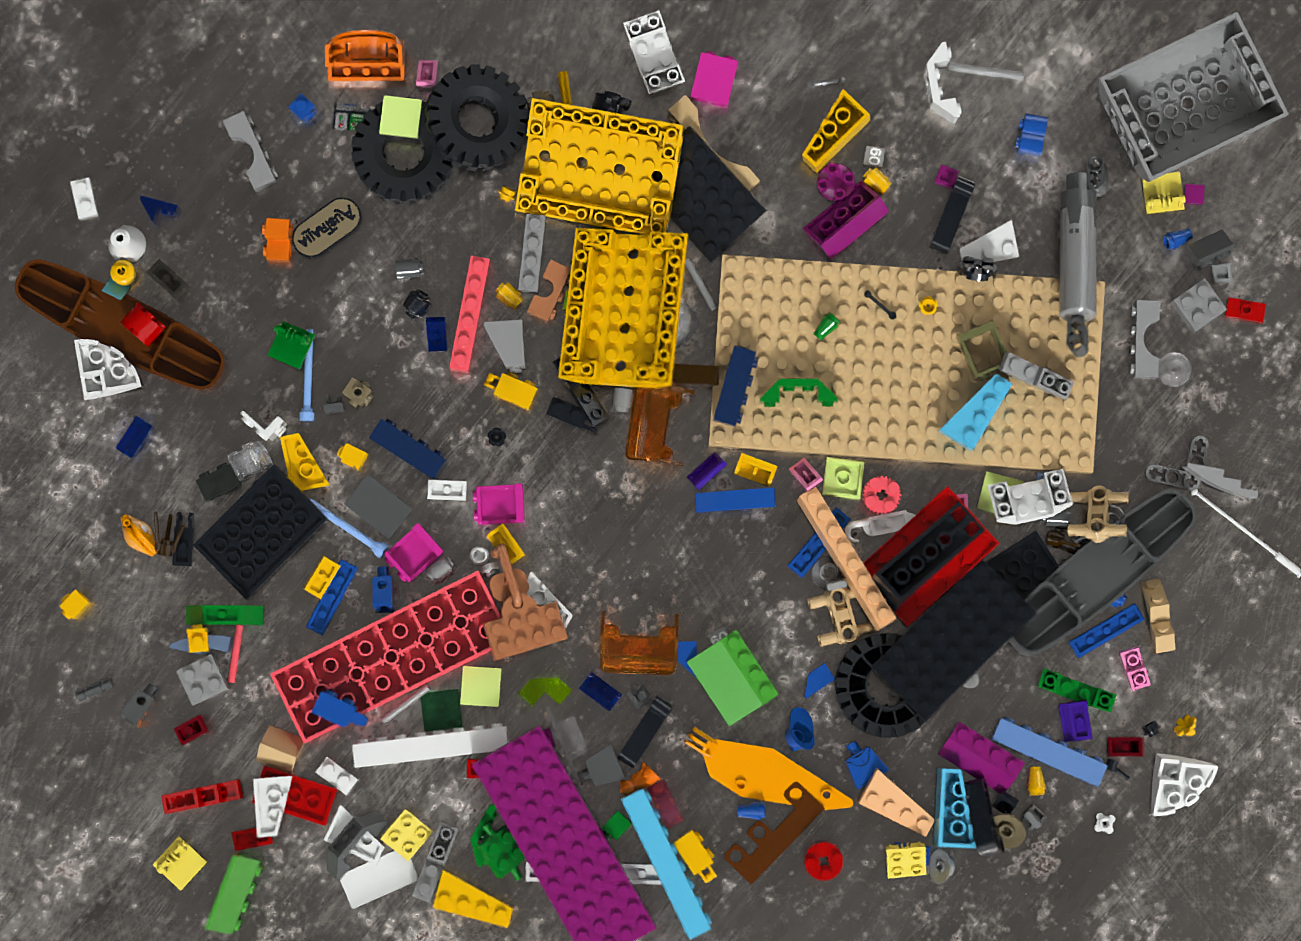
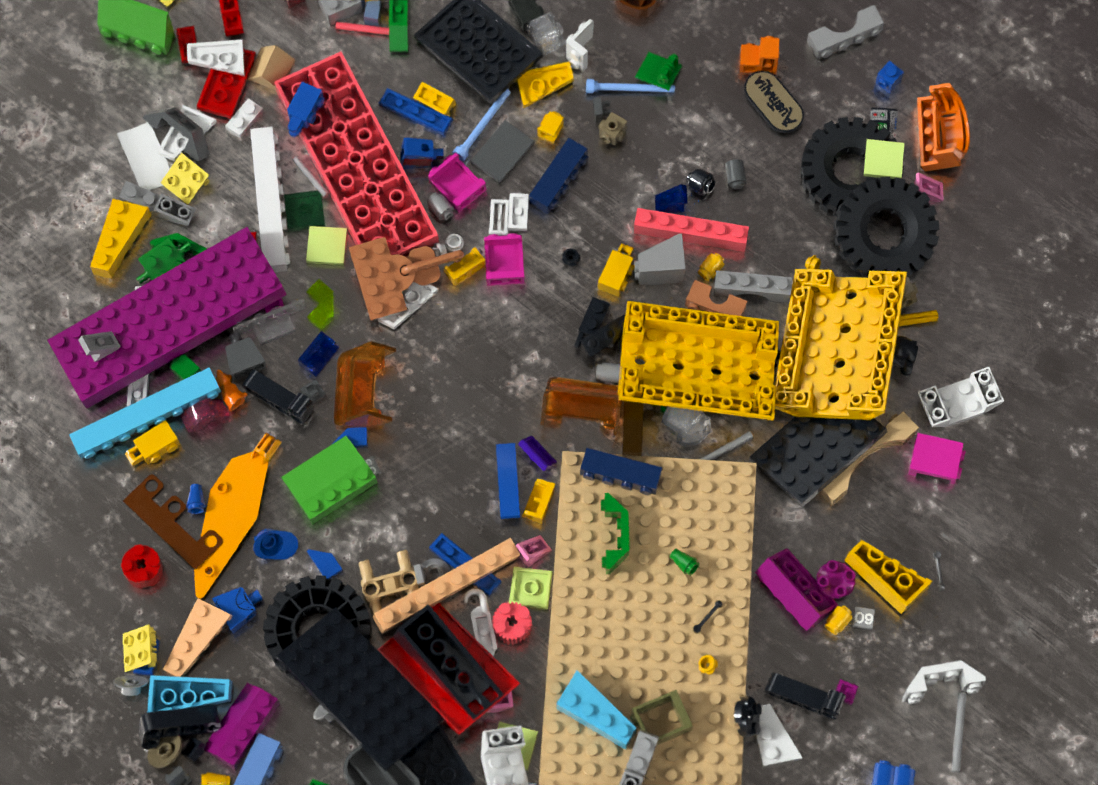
camera: 90 degrees right, 15 degrees down
none -> light grey slope [78,331,120,362]
none -> white tile [489,199,509,236]

